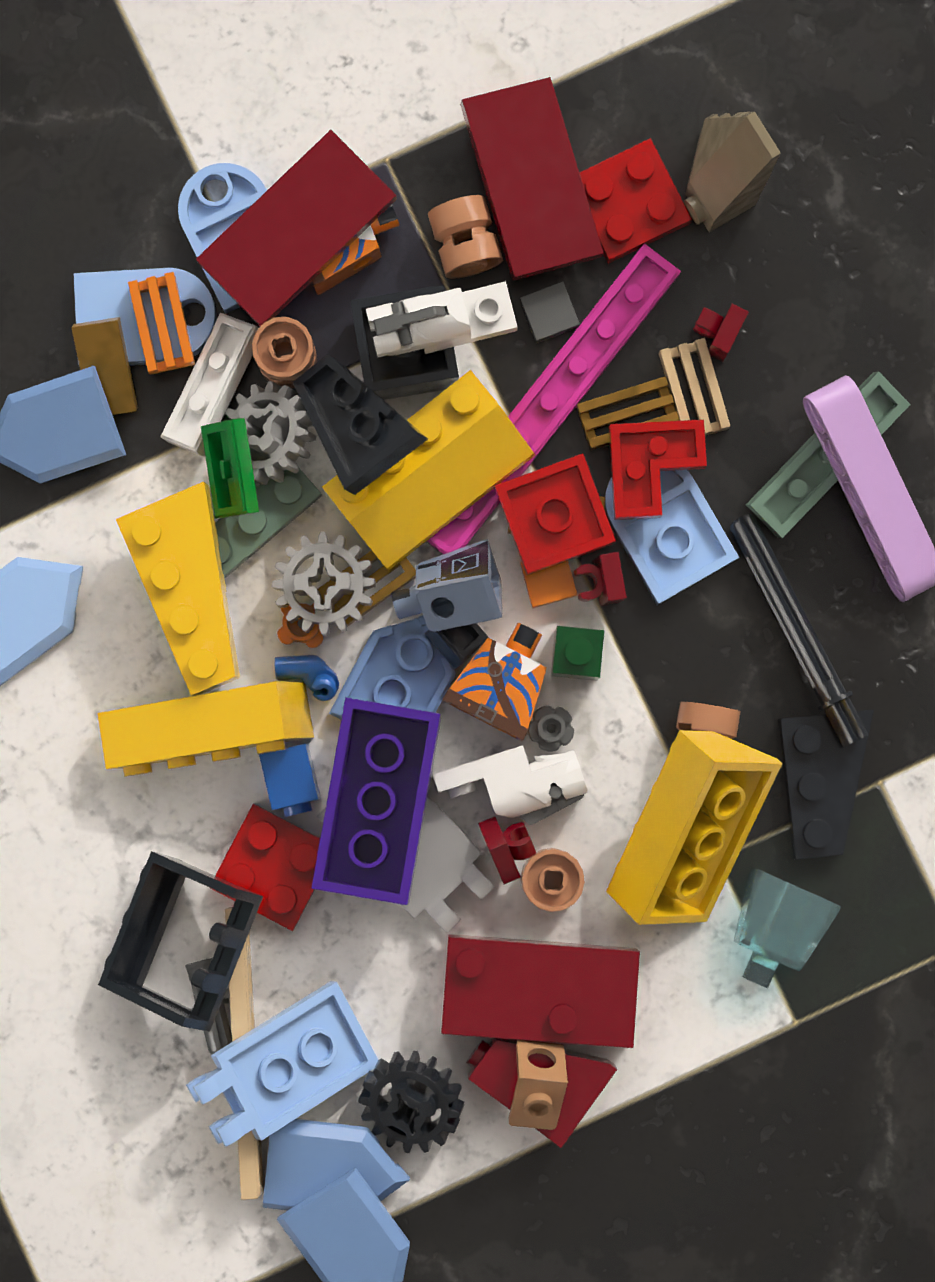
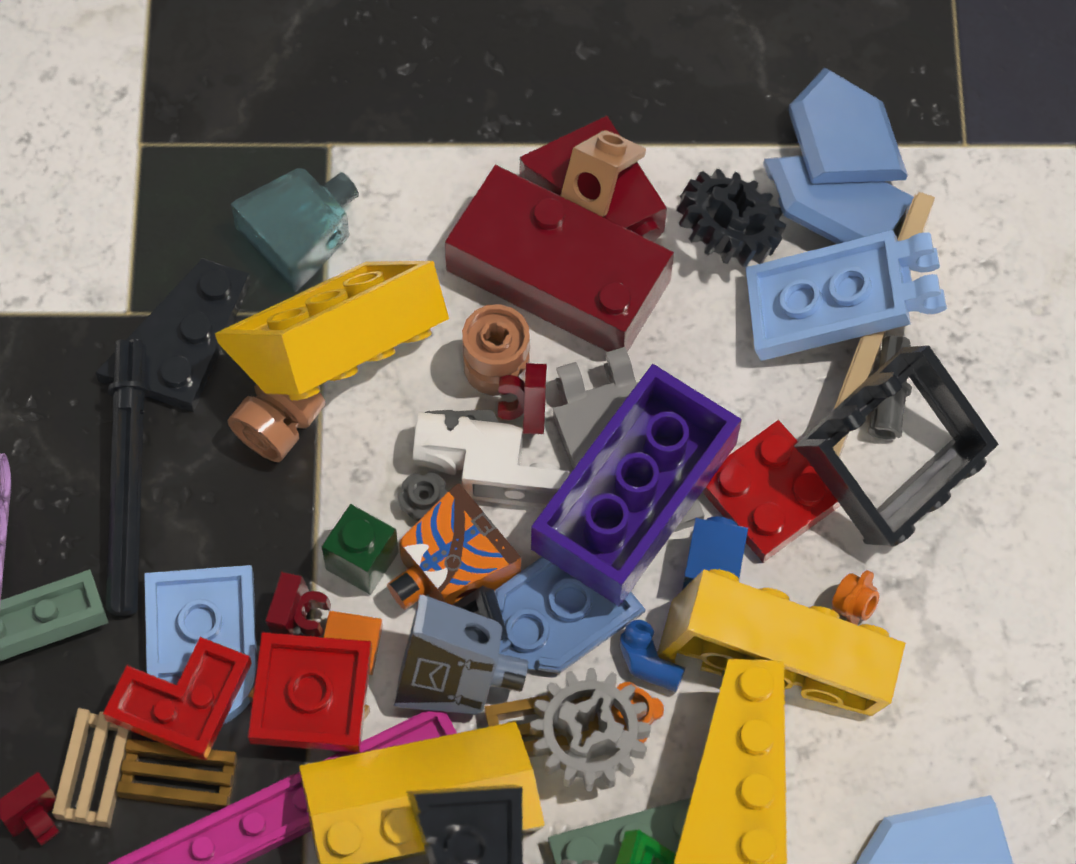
camera: 155 degrees left, 20 degrees down
none -> orange plate [832,570,879,625]

